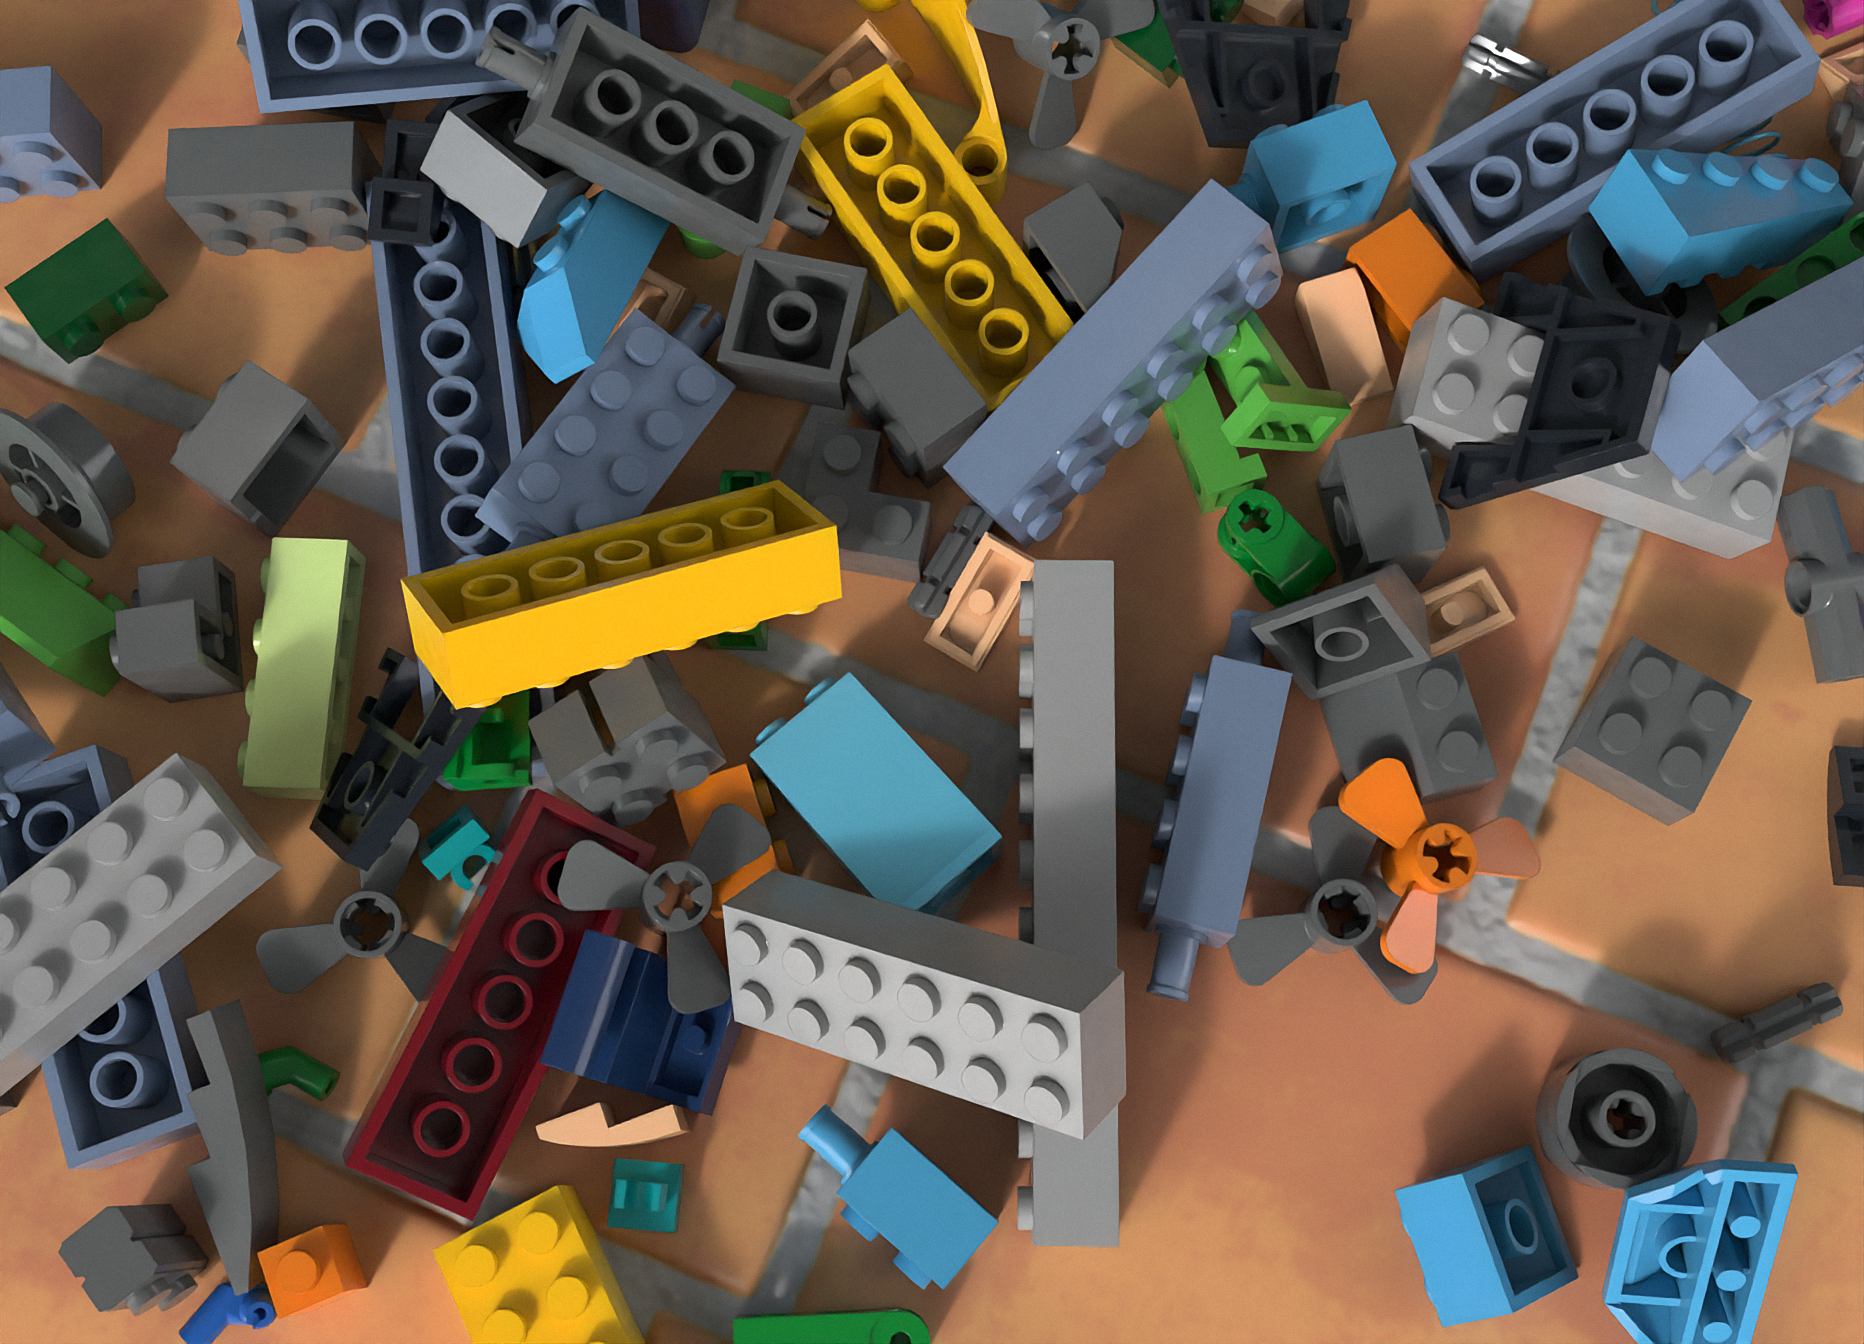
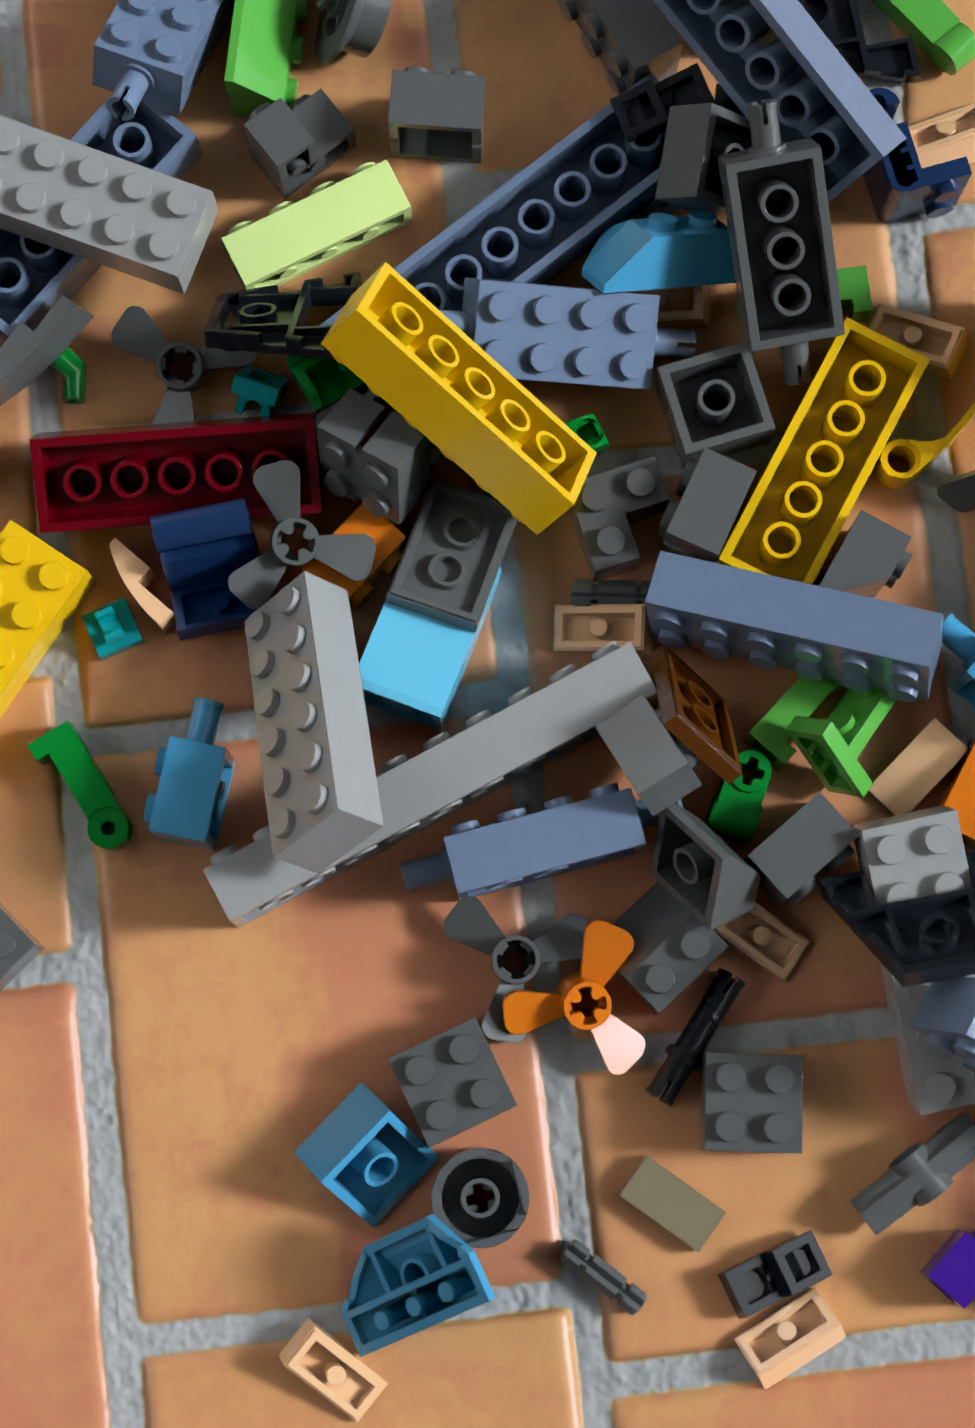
camera: 55 degrees right, 5 degrees up
none -> dark grey tile [386,478,517,633]
none -> dark grey brick [388,1017,517,1148]
none -> dark grey brick [595,695,702,816]
none -> dark tan tile [619,1155,726,1252]
none -> black pin [645,968,745,1107]
none -> reddish brown tile [650,644,742,785]

